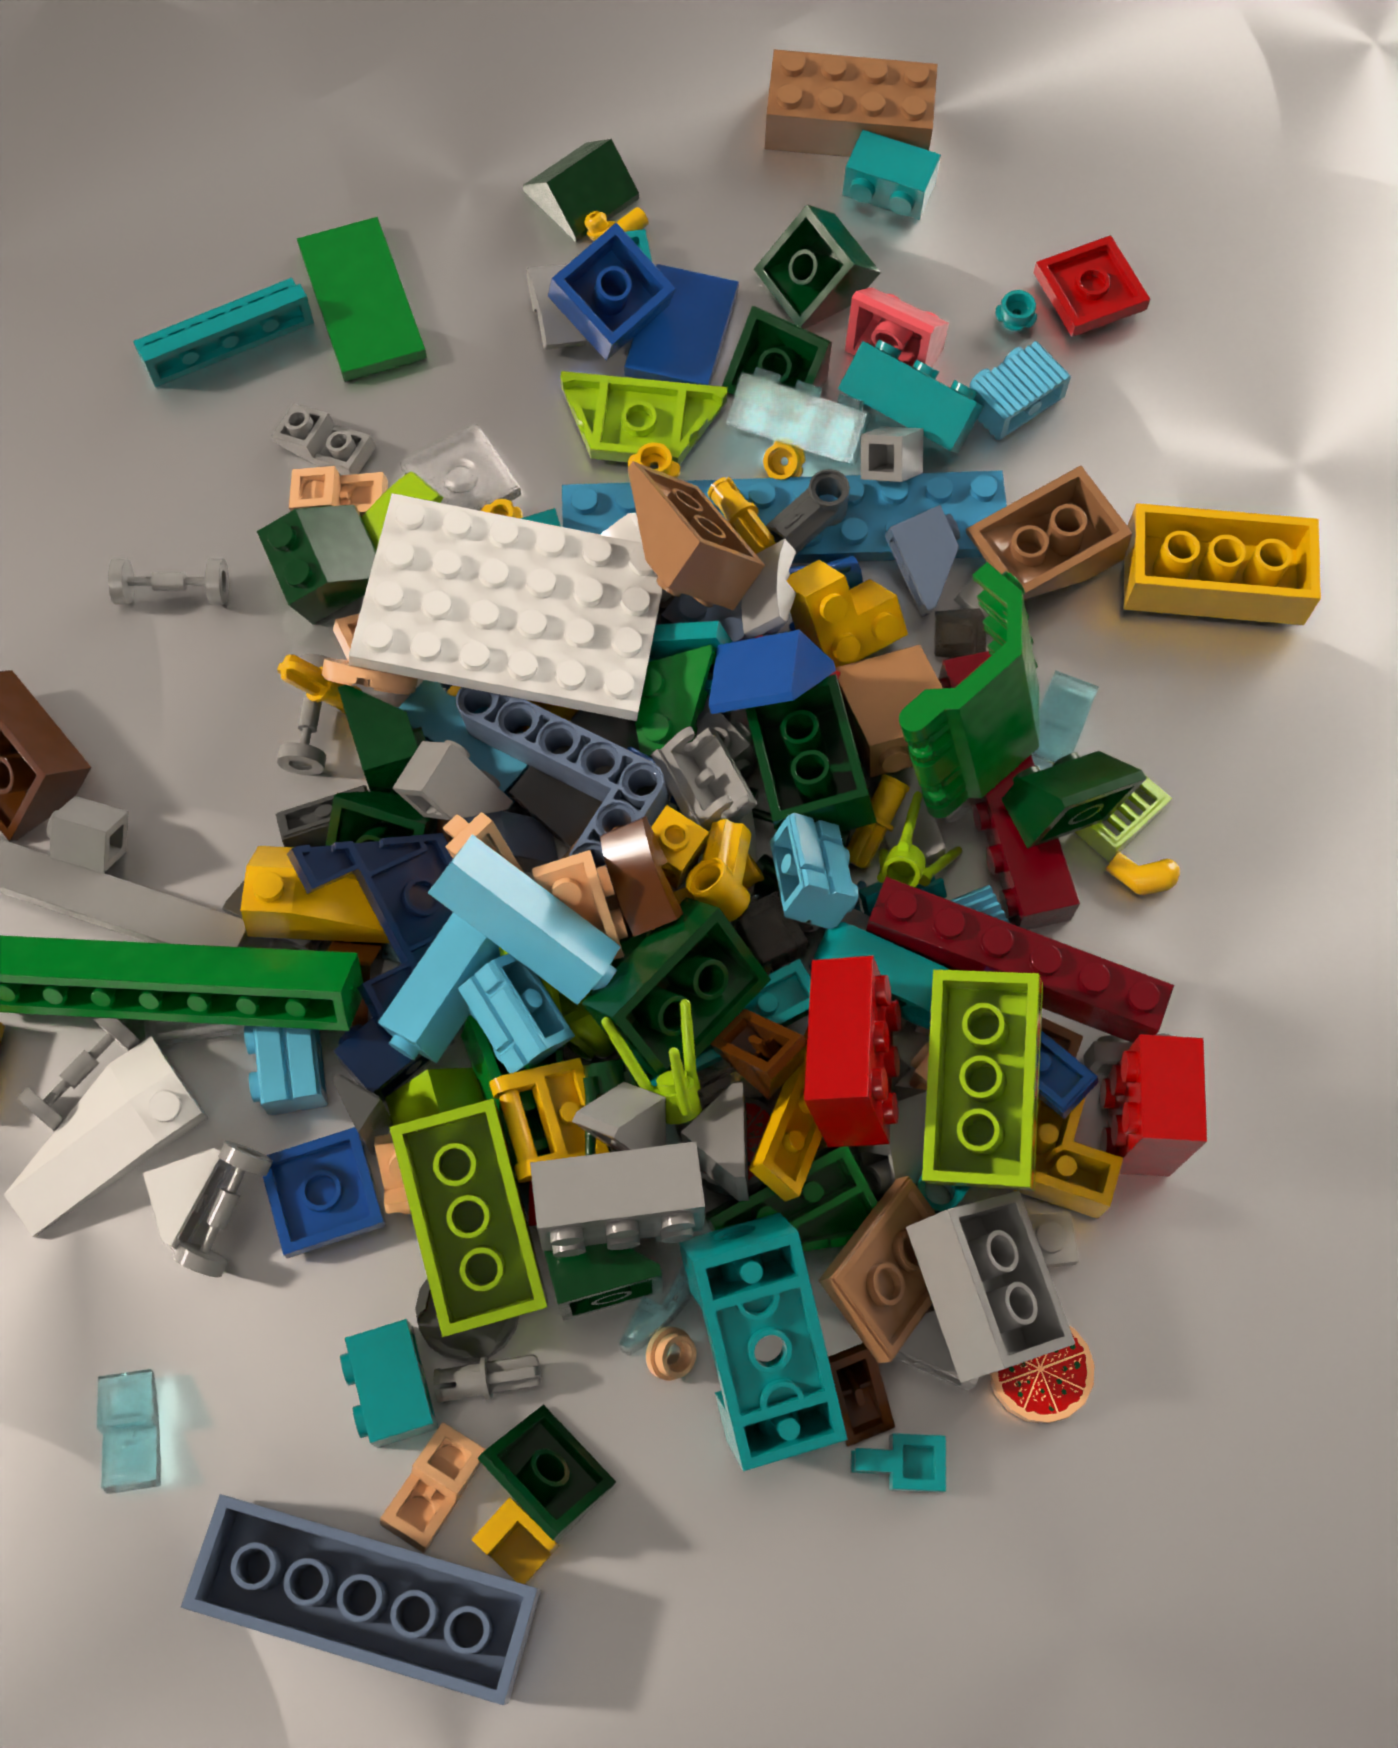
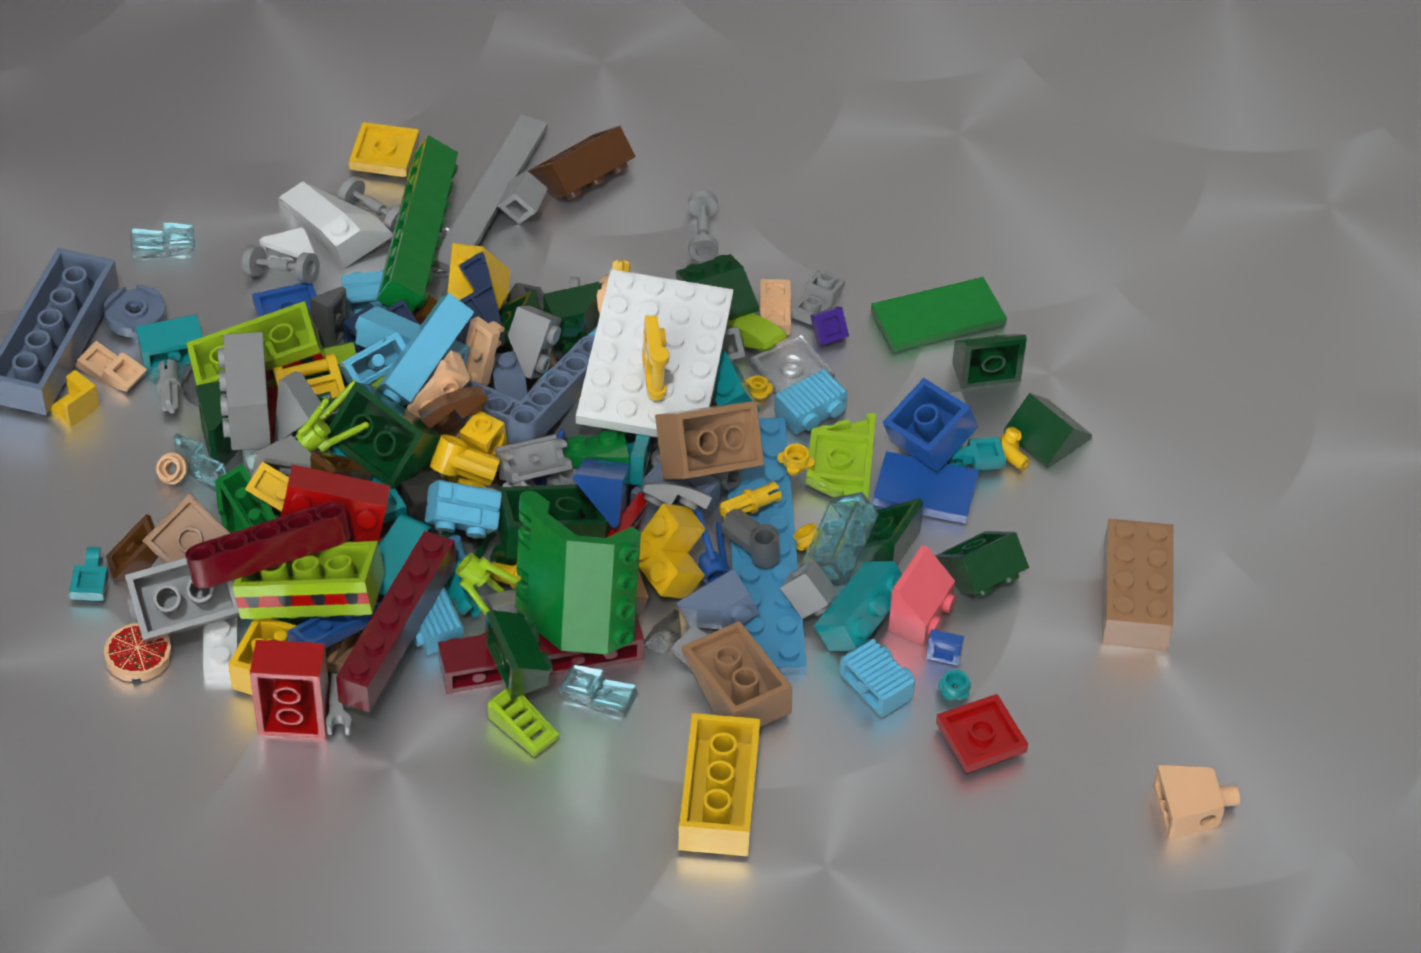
camera: 90 degrees right, 20 degrees down
teal fence [133,277,314,388] -> none
dark green slope [477,1404,616,1543] -> none
teal plate [678,1212,848,1471] -> none
teal brick [842,129,941,220] -> none
yellow arm [1105,851,1180,896] -> none
none -> sand blue plate [104,285,167,341]
none -> dark red beam [185,501,351,588]
none -> yellow plate [642,315,669,401]
none -> medium azure brick [774,368,848,435]
none -> dark purple plate [810,306,849,345]
none -> blue tile [927,629,964,666]
none -> dark green slope [952,334,1027,389]
none -> light nougat torso [1153,765,1240,839]

